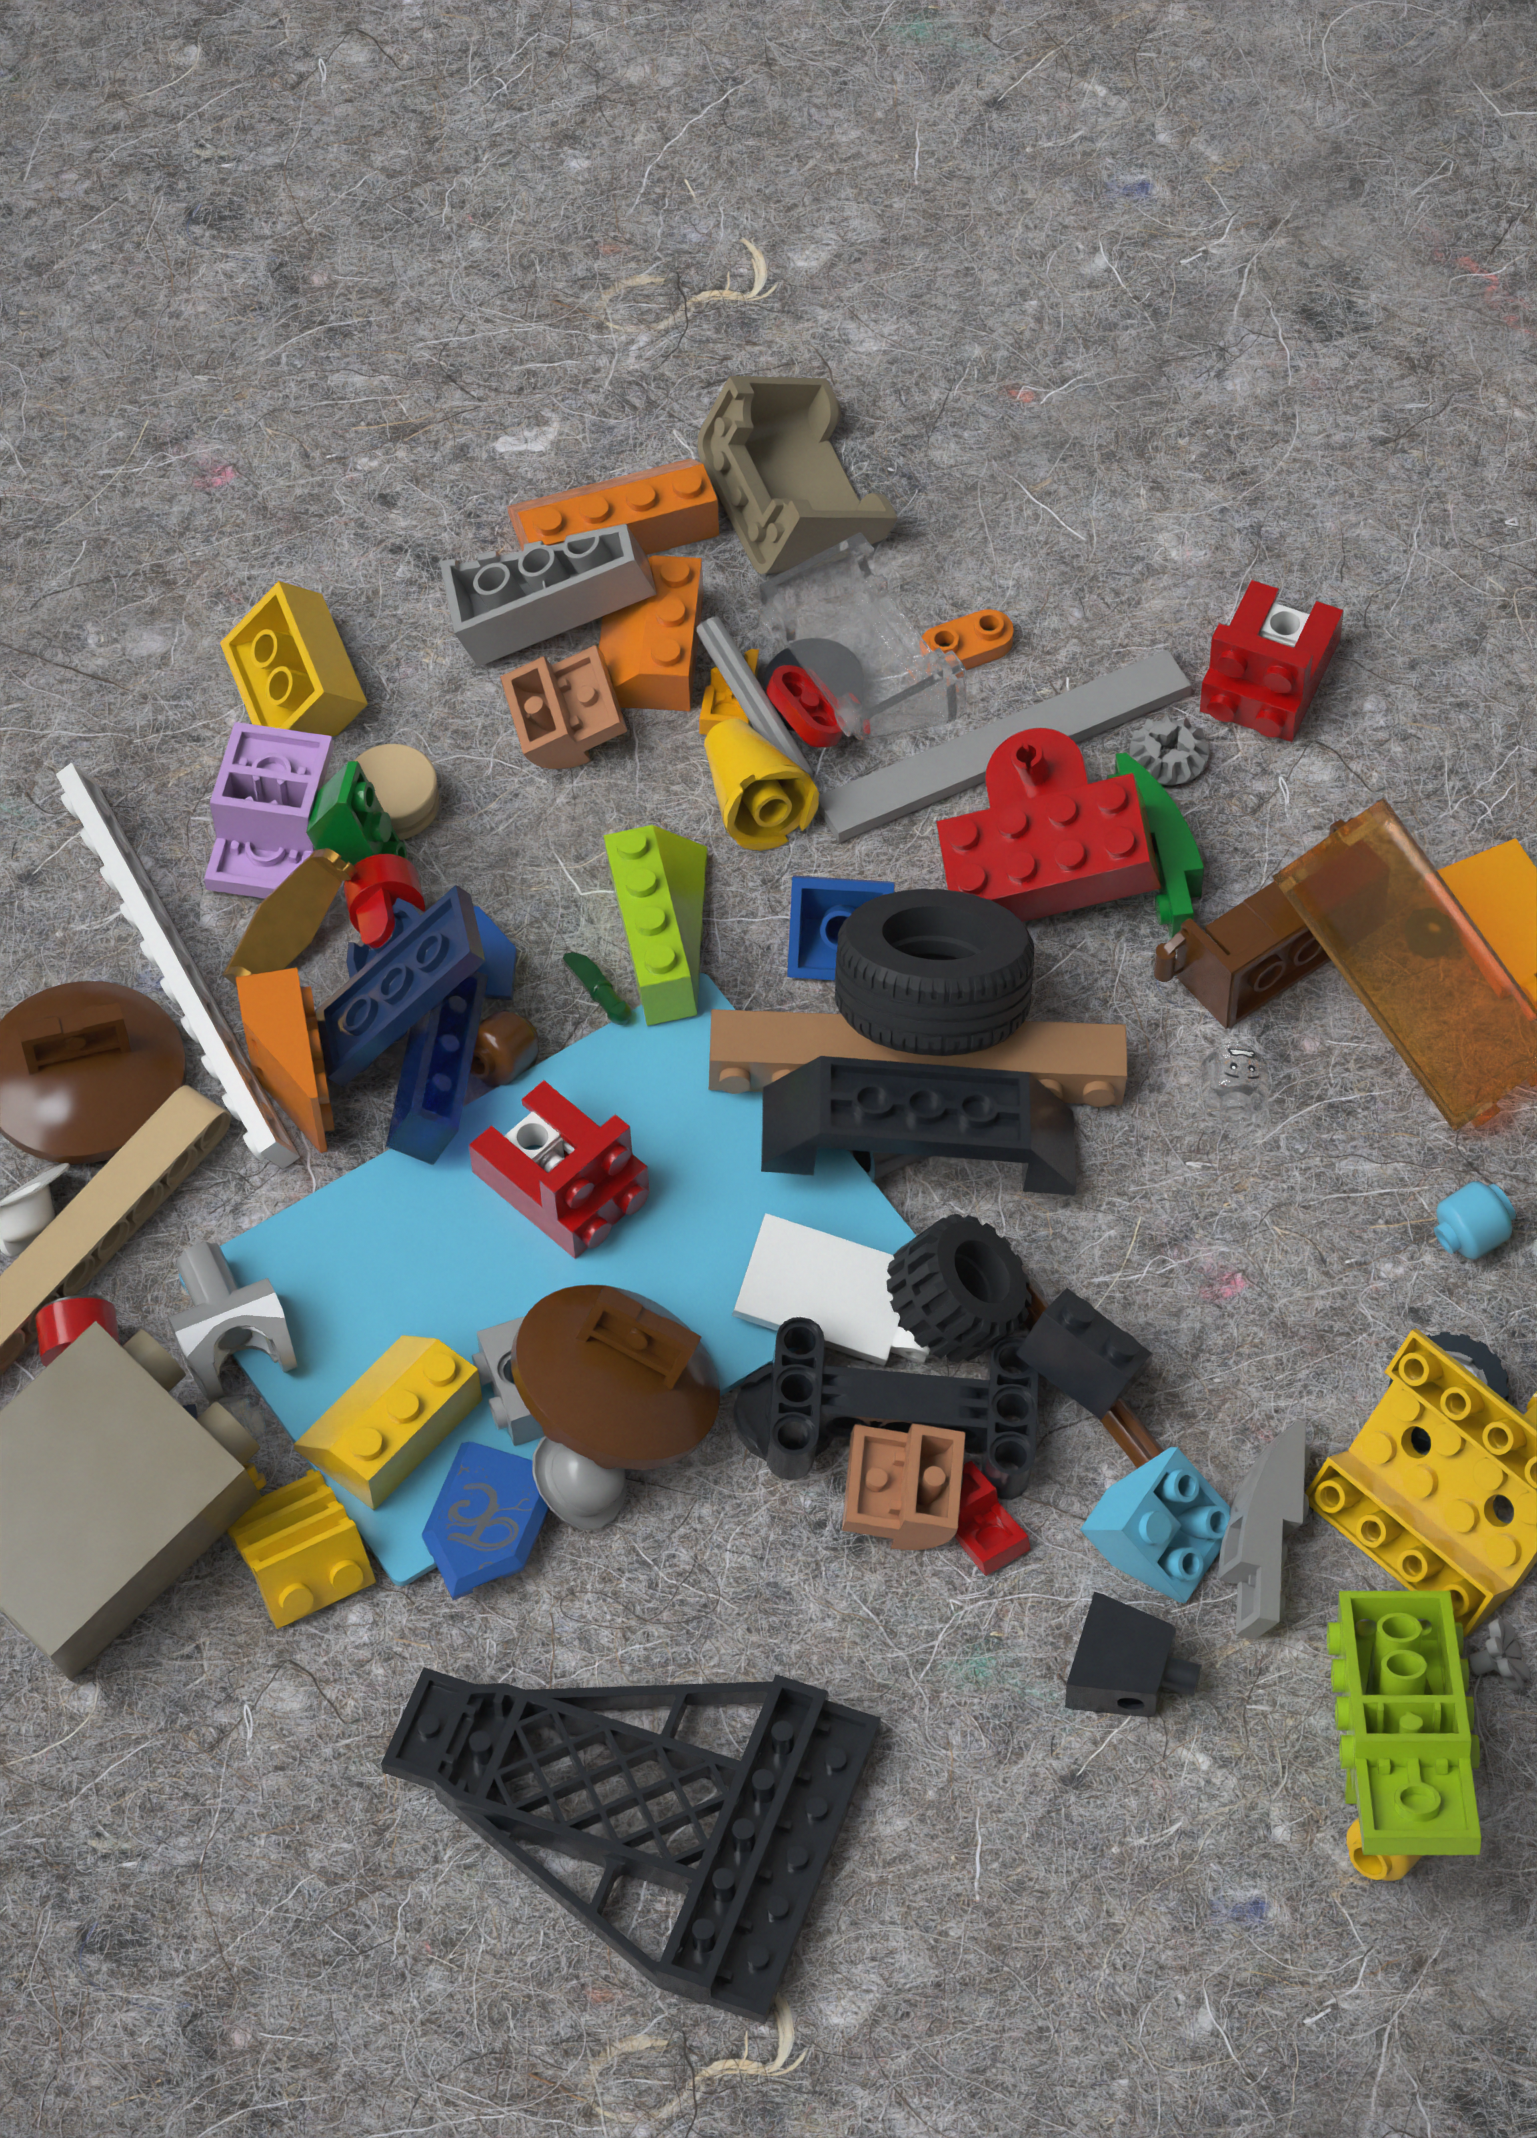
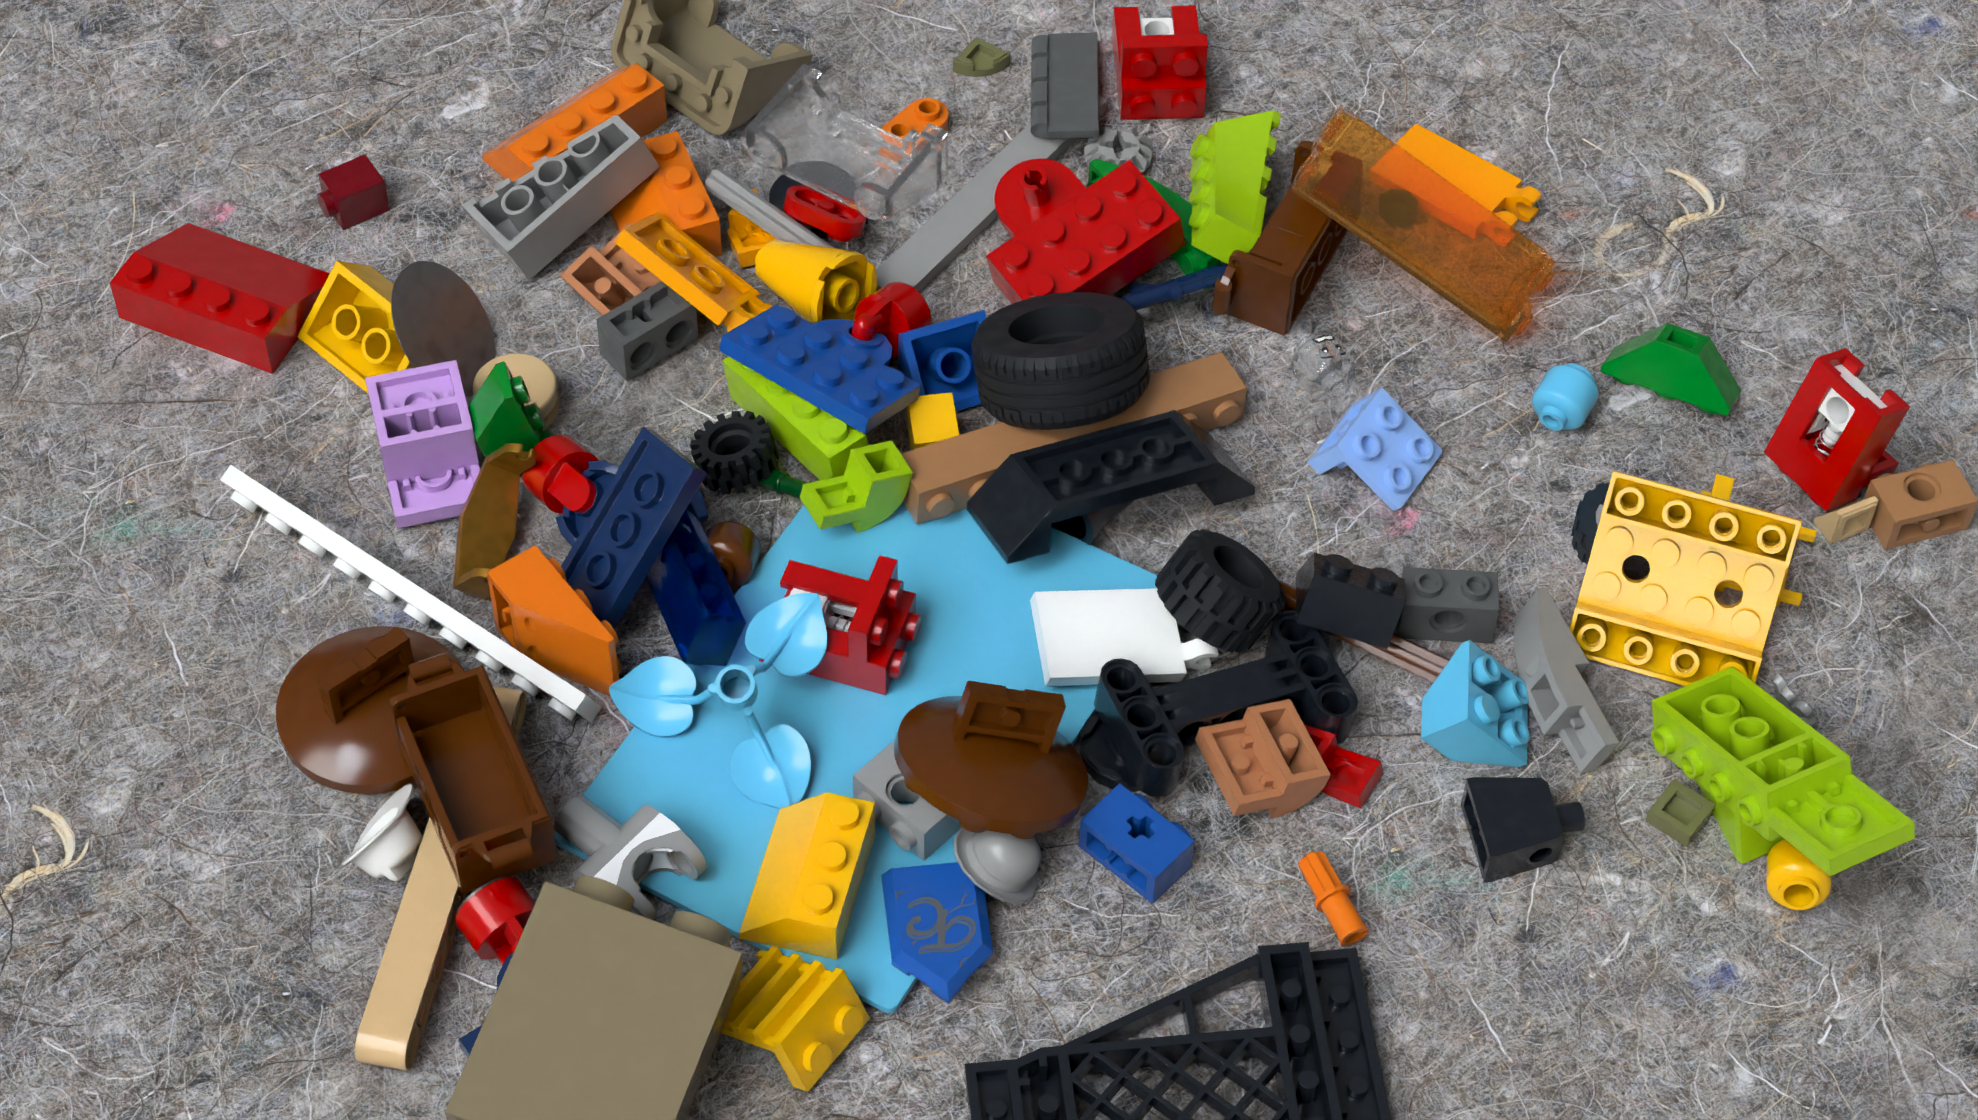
camera: 30 degrees left, 5 degrees down
none -> red slope [109,223,330,374]
none -> dark red brick [317,154,390,230]
none -> reddish brown container [389,652,558,894]
none -> flat silver sticker [391,261,495,397]
none -> dark grey brick [596,281,698,381]
none -> medium azure plant [609,593,827,809]
none -> light orange tile [614,212,772,332]
none -> black tyre [690,411,779,494]
none -> blue plate [719,282,932,434]
none -> lime brick [800,440,913,533]
none -> yellow brick [906,392,959,450]
none -> olive tile [953,37,1011,77]
none -> dark grey windscreen [1031,32,1099,139]
none -> blue brick [1078,783,1195,904]
none -> dark blue piece [1119,263,1228,311]
none -> lime wedge [1189,110,1281,264]
none -> orange axle [1298,851,1369,947]
none -> light blue bracket [1307,388,1442,511]
none -> dark grey brick [1397,567,1499,644]
none -> olive tile [1645,779,1716,847]

